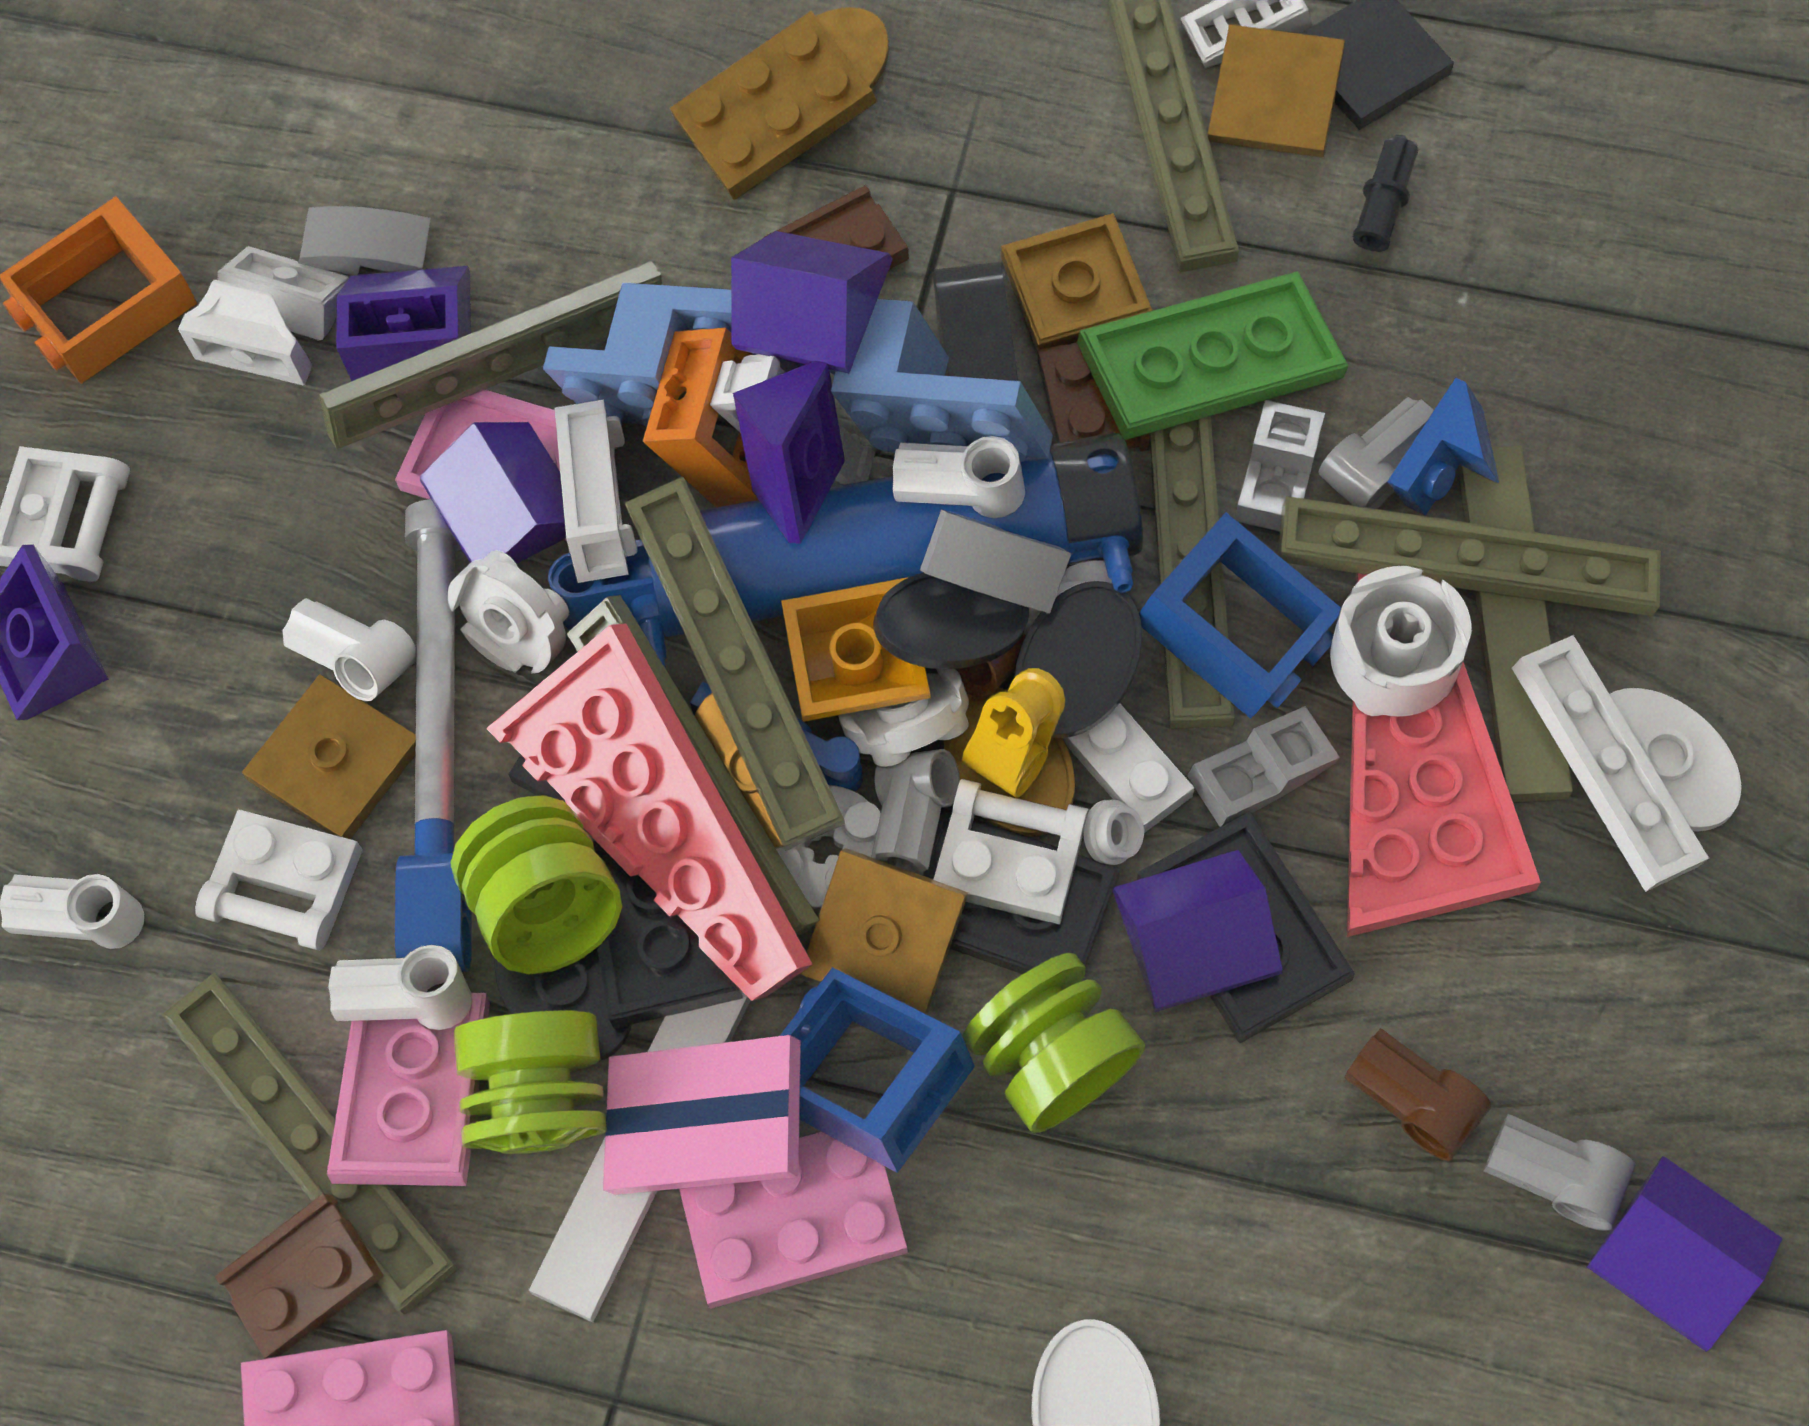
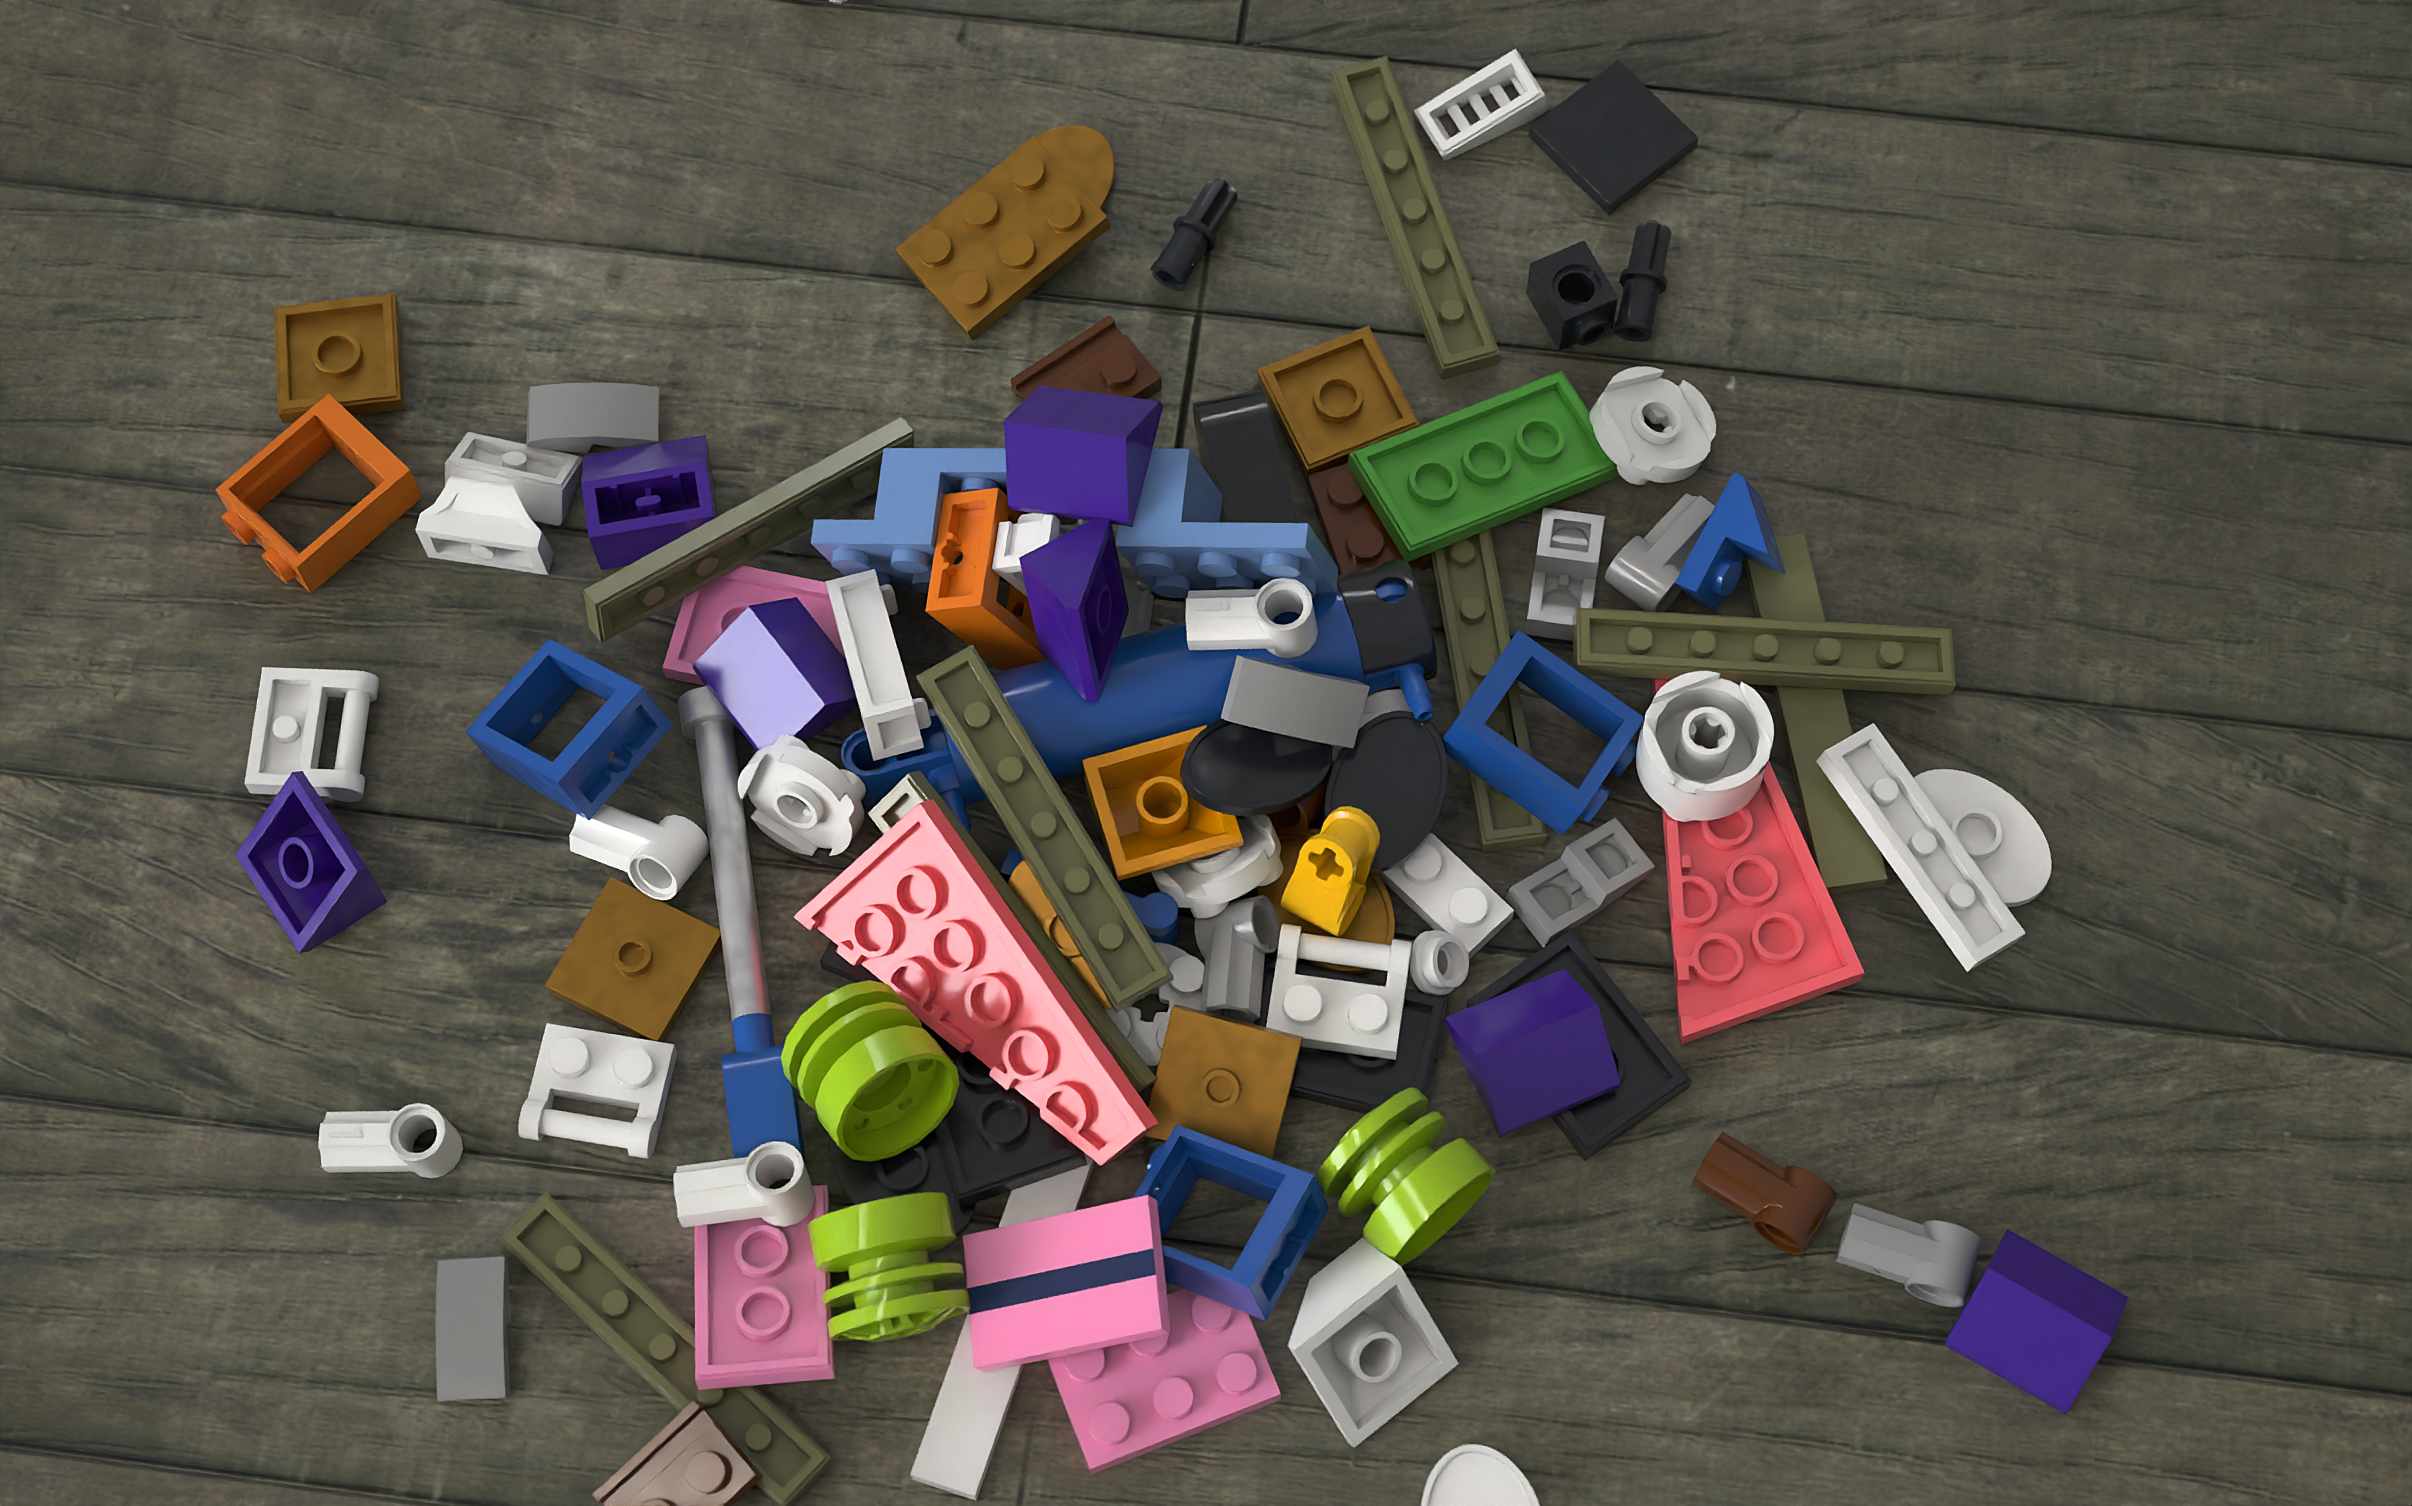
camera: 10 degrees left, 0 degrees up
pearl gold tile [1208,24,1345,158] -> none
none -> pearl gold plate [274,293,405,424]
none -> light grey slope [435,1255,511,1402]
none -> blue window [465,638,673,821]
none -> black axle [1150,178,1238,290]
none -> white slope [1288,1237,1459,1448]
none -> black brick [1526,240,1618,351]
none -> white plate [1589,366,1716,485]

